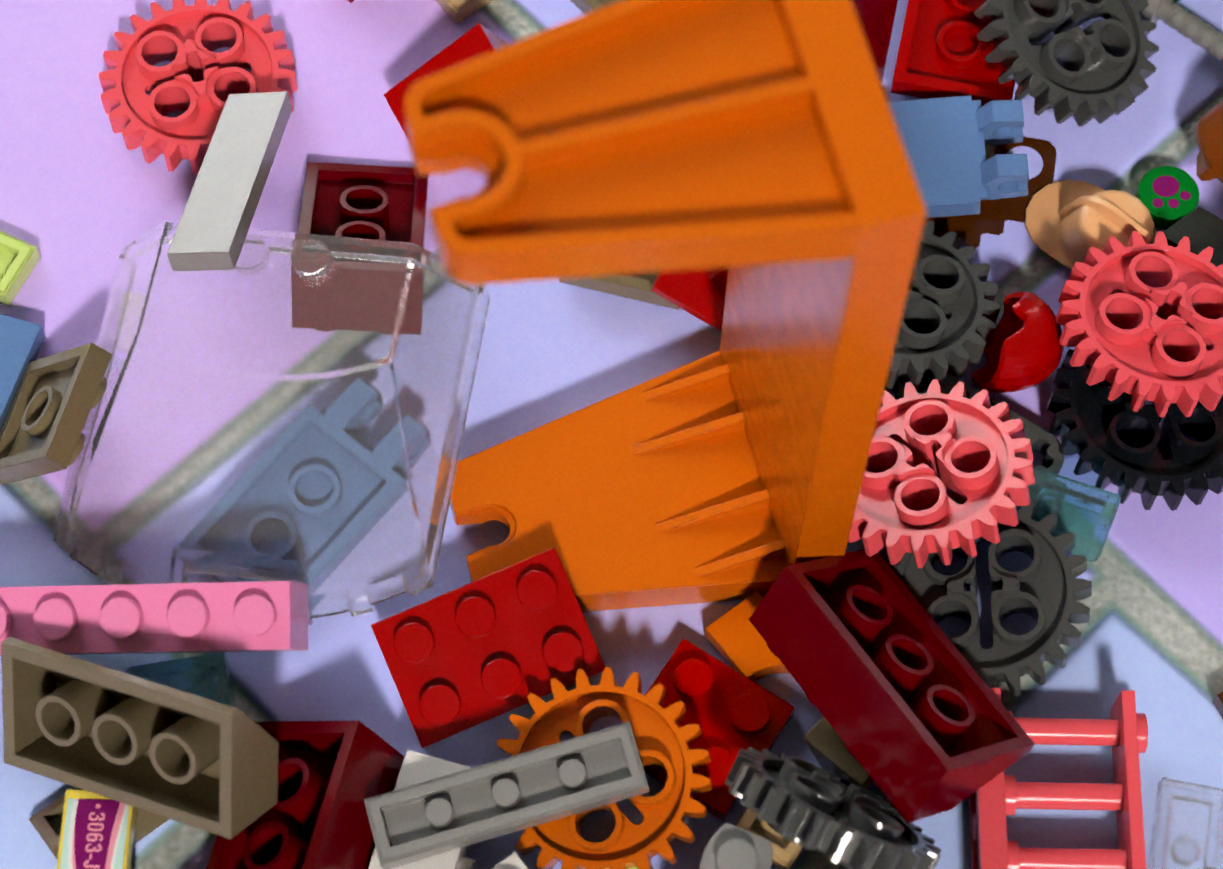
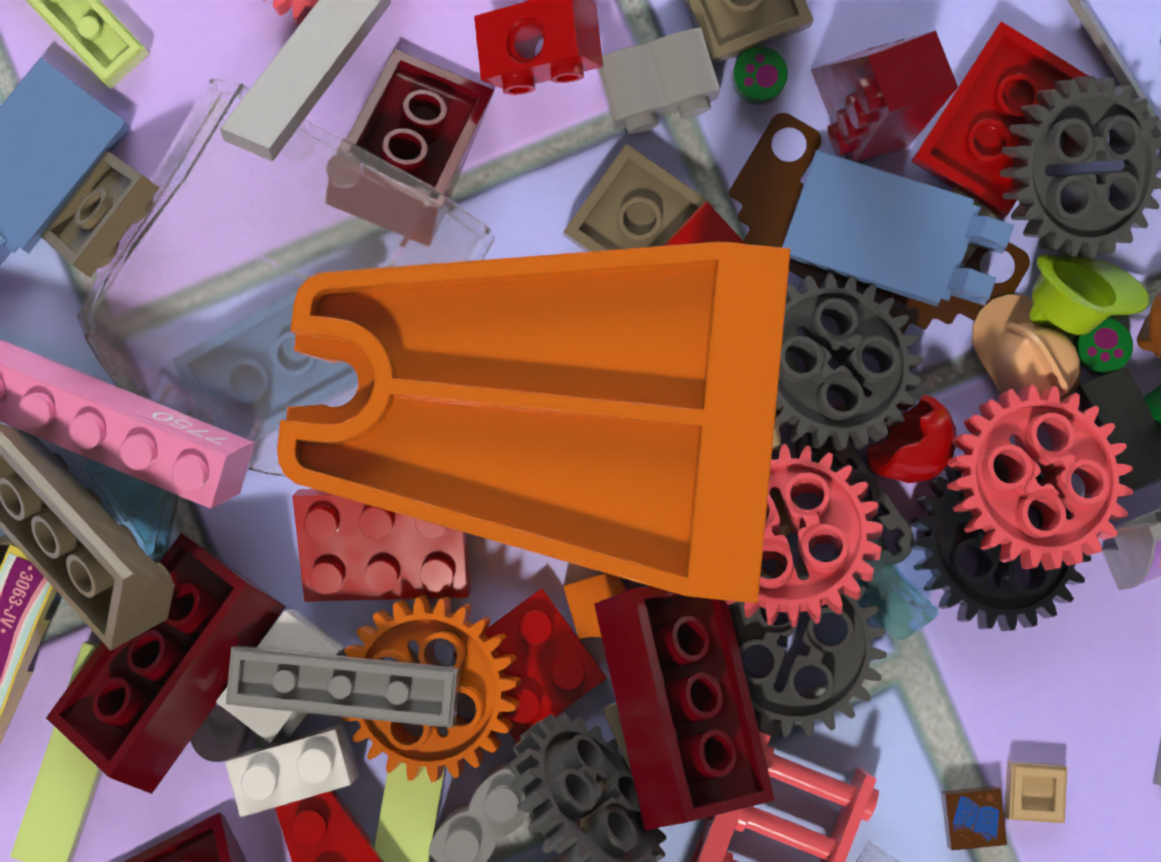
camera: 20 degrees right, 20 degrees up
none -> lime piece [1029,254,1149,335]

